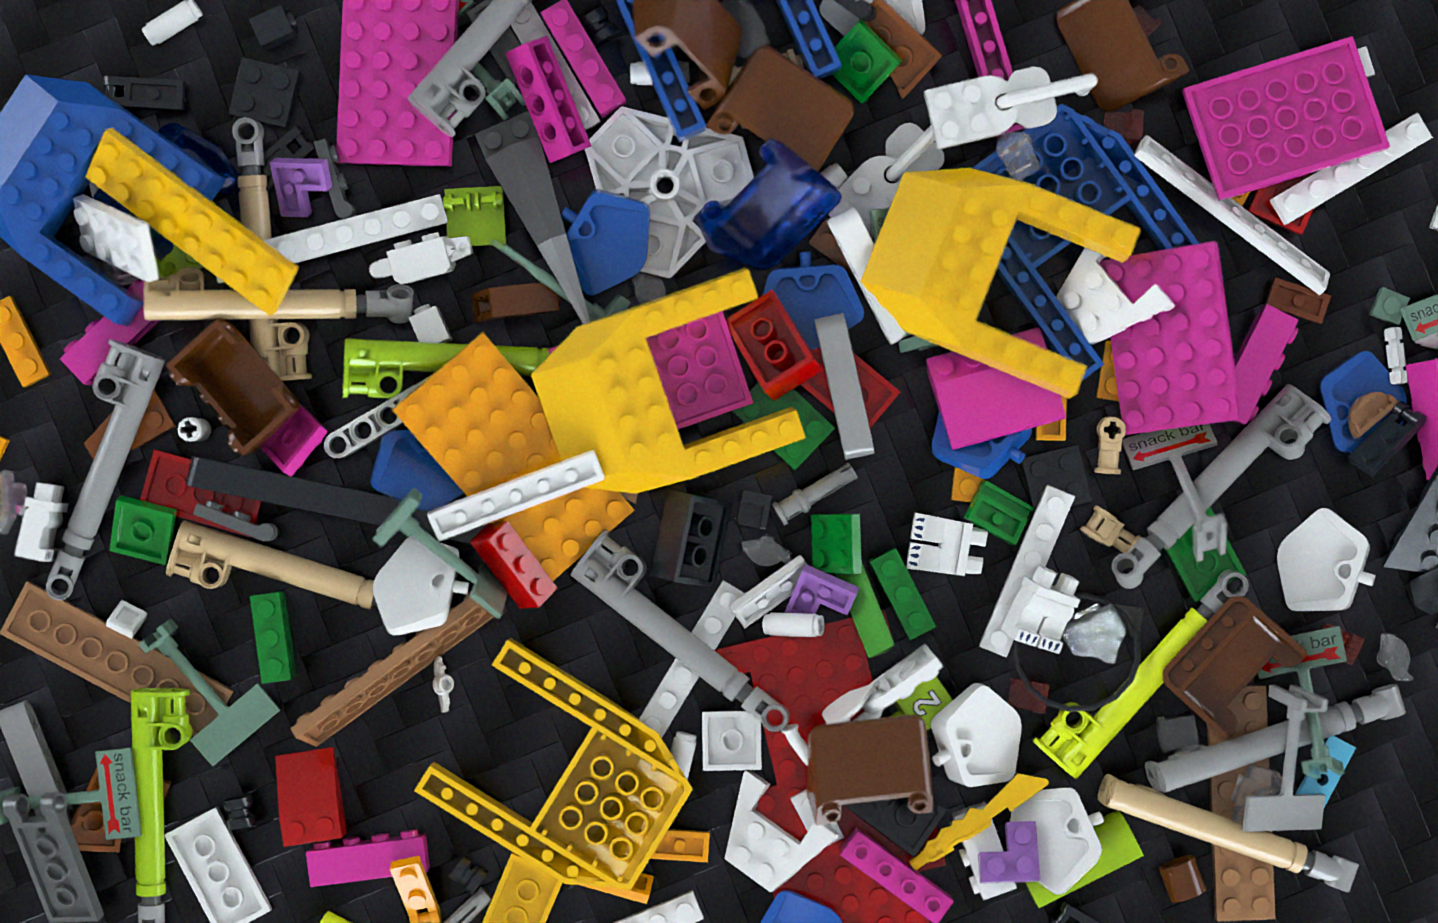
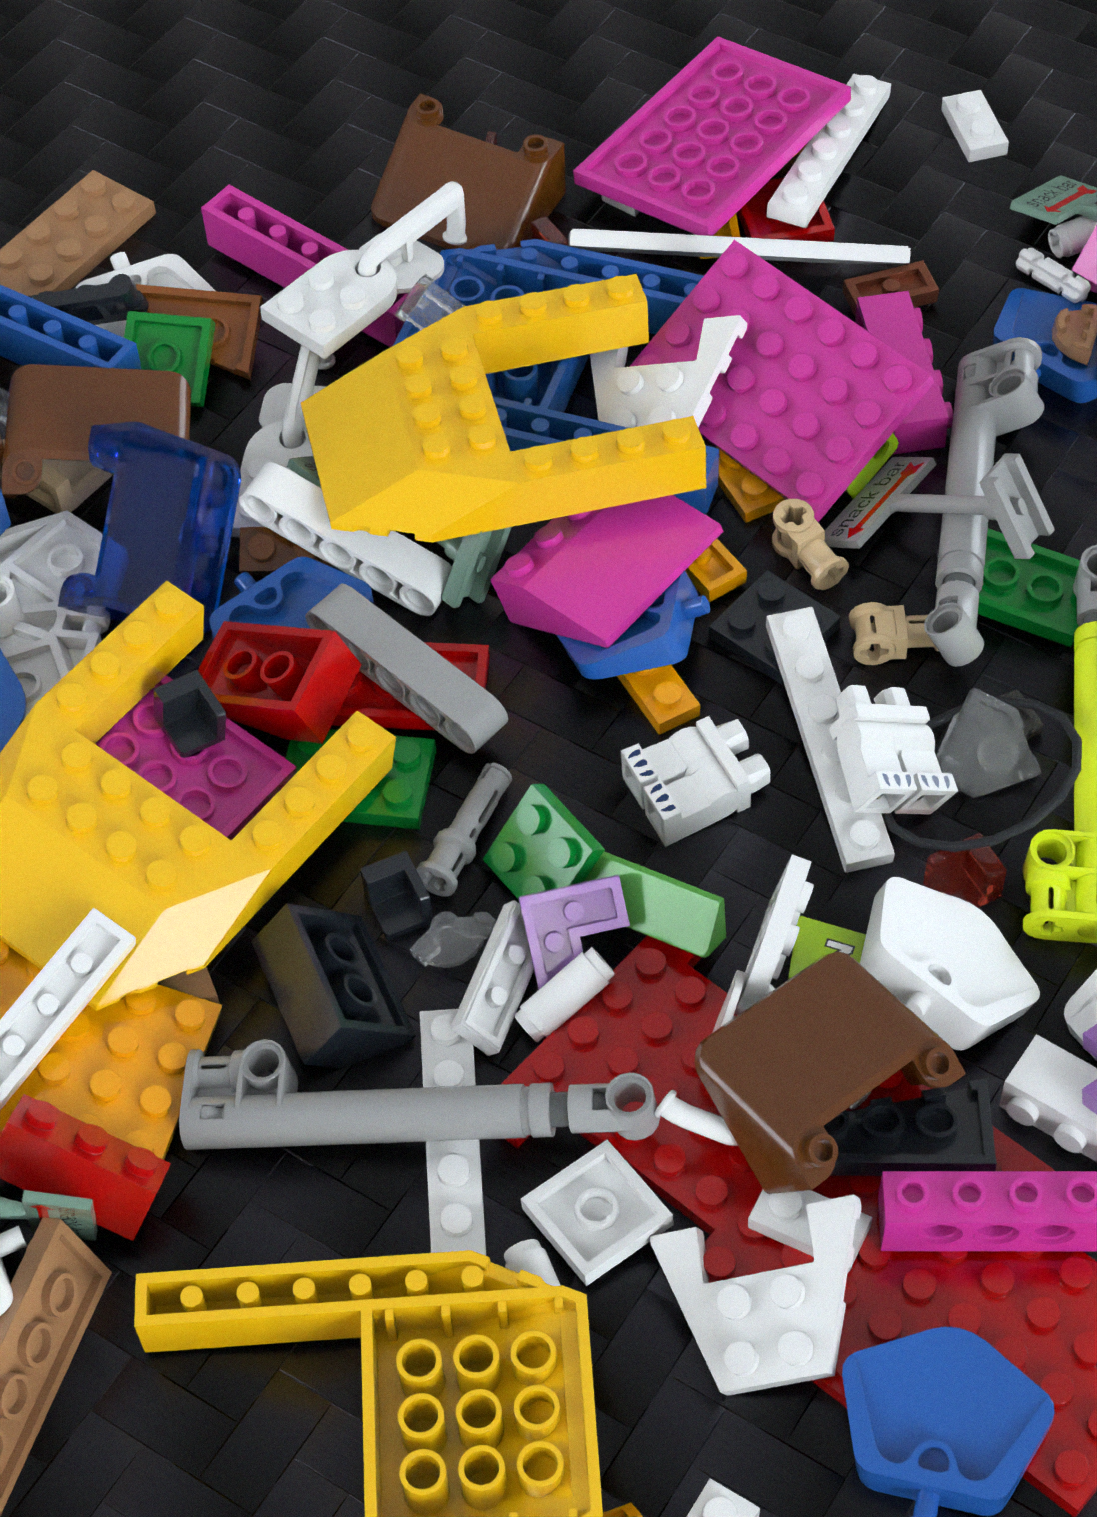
camera: 30 degrees left, 35 degrees down
white piece [433,656,454,713] -> none
light orange plate [650,829,710,862] -> none
green brick [868,547,936,640] -> none
yellow sword [909,774,1049,871] -> none
green plate [964,480,1033,545] -> none
sand green plate [1369,287,1410,326] -> none
none -> black panel [153,670,226,758]

